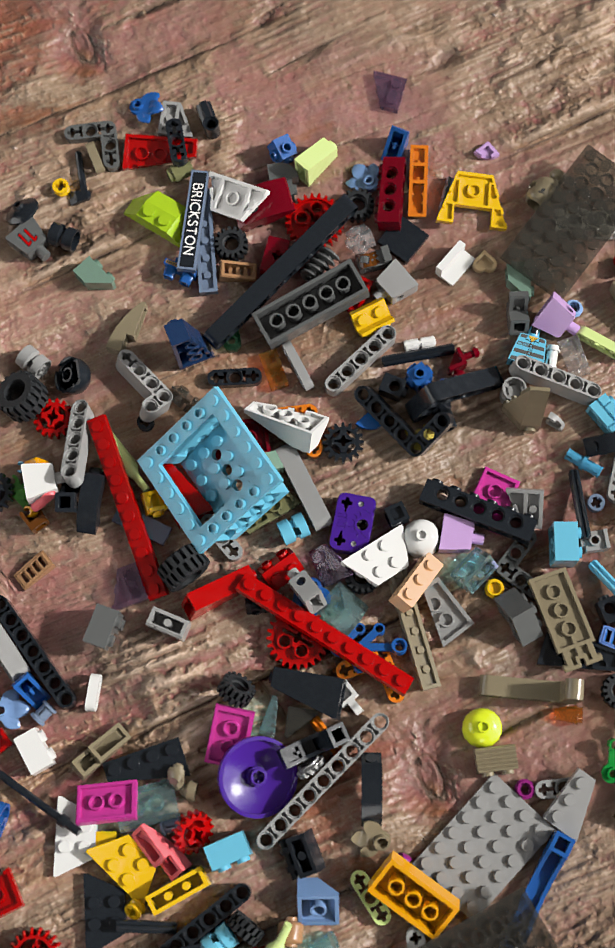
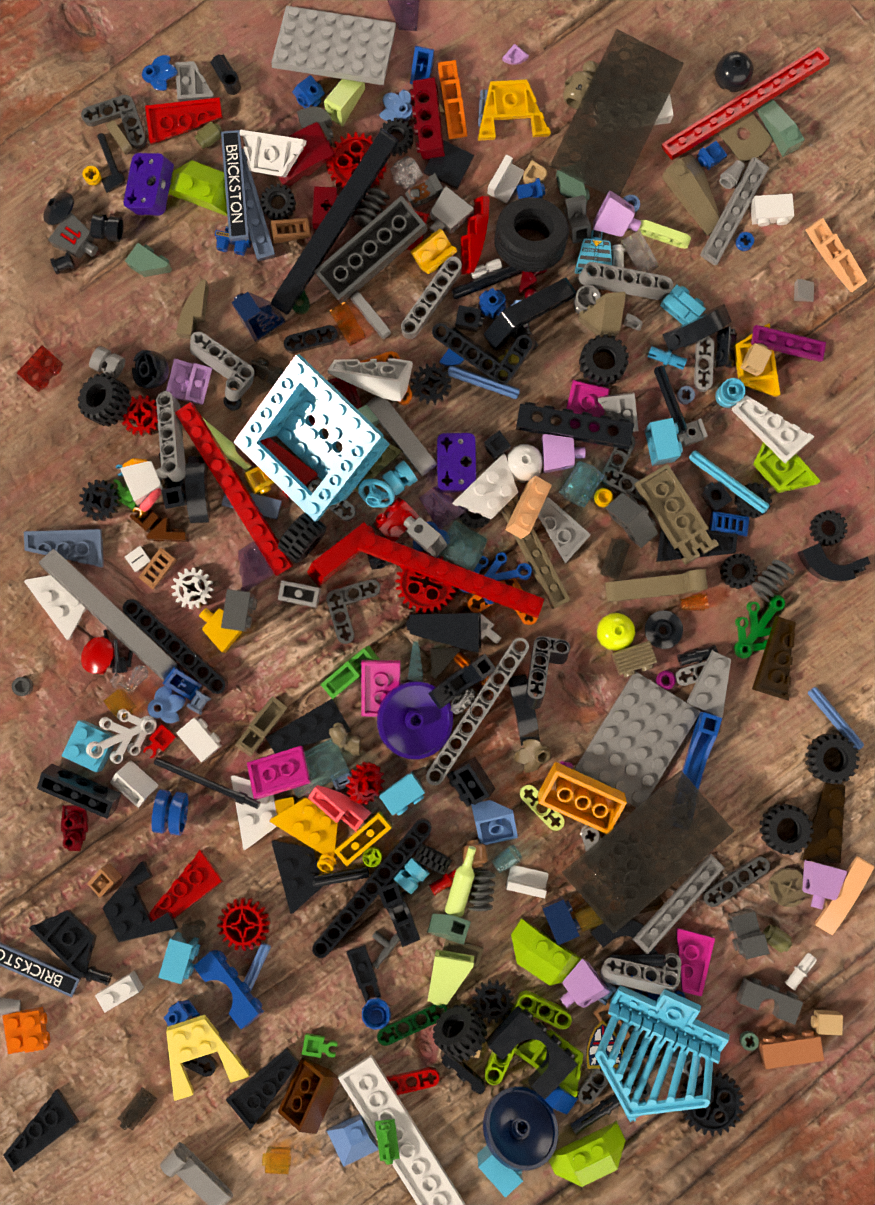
camera: 15 degrees left, 10 degrees up
white beam [85,673,102,712] -> none
black beam [165,118,188,167] -> none
black tyre [217,671,256,709] -> none
none -> black bush [50,252,75,275]
none -> dark purple axle [123,153,174,216]
none -> white tile [125,546,151,573]
none -> reddish brown slope [146,517,189,542]
none -> lavender slope [166,358,212,405]
none -> white gear [171,567,214,609]
none -> yellow torso [199,608,243,653]
none -> light grey plate [272,6,396,85]
none -> bright green slope [320,645,380,699]
none -> dark grey beam [326,579,381,644]
none -> medium azure piece [358,479,395,508]
none -> lime wheel [362,846,382,867]
none -> medium blue axle [448,365,520,399]
none -> red slope [461,196,490,275]
none -> black tyre [494,197,569,272]
none -> blue bracket [516,178,545,199]
none -> black beam [525,636,570,709]
none -> black tyre [579,334,629,386]
none -> clear smoke hinge [600,538,630,580]
none -> black dish [645,611,683,649]
none -> black pin [677,645,718,666]

